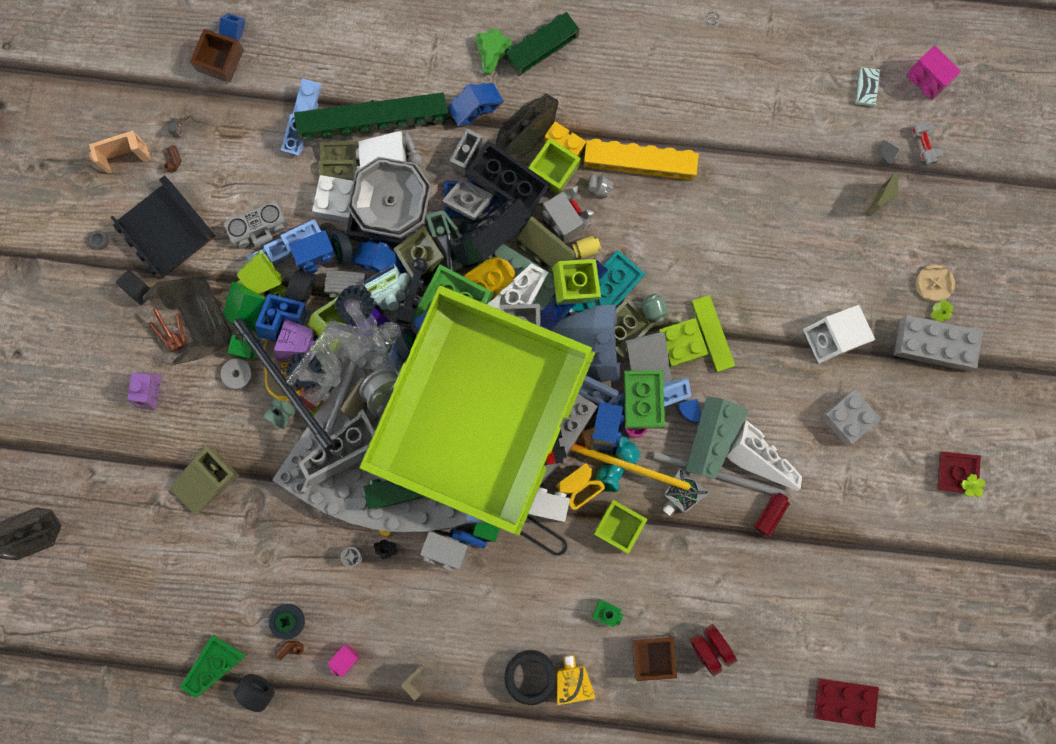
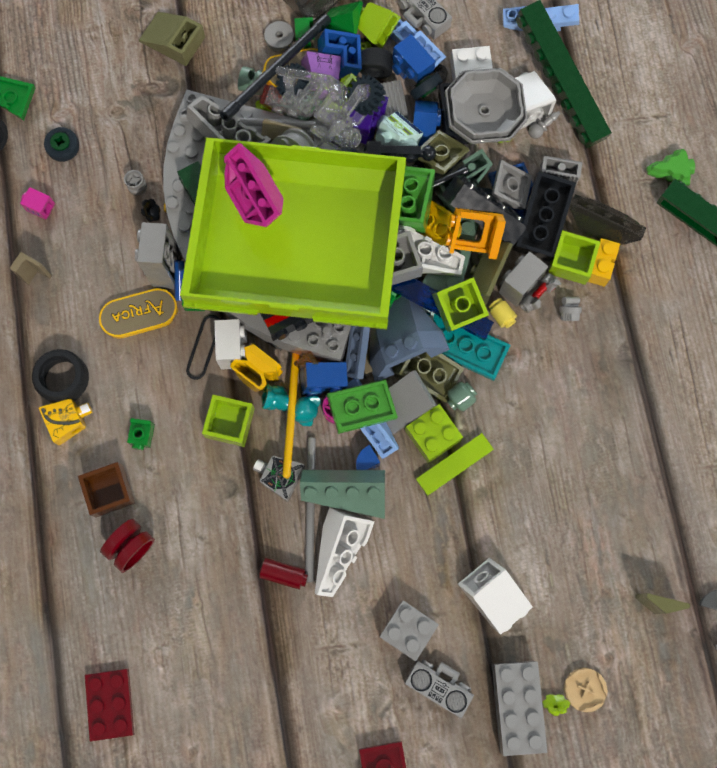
camera: 75 degrees right, 5 degrees down
reddish brown arm [274,641,304,661] -> none
olive slope [319,141,358,179] -> none
blue brick [447,83,504,126] -> none
yellow brick [583,139,699,181] -> none
none -> dark tan tile [99,288,178,339]
none -> dark pink wedge [224,143,284,227]
none -> light grey piece [404,659,474,719]
none -> light orange window [445,208,506,259]

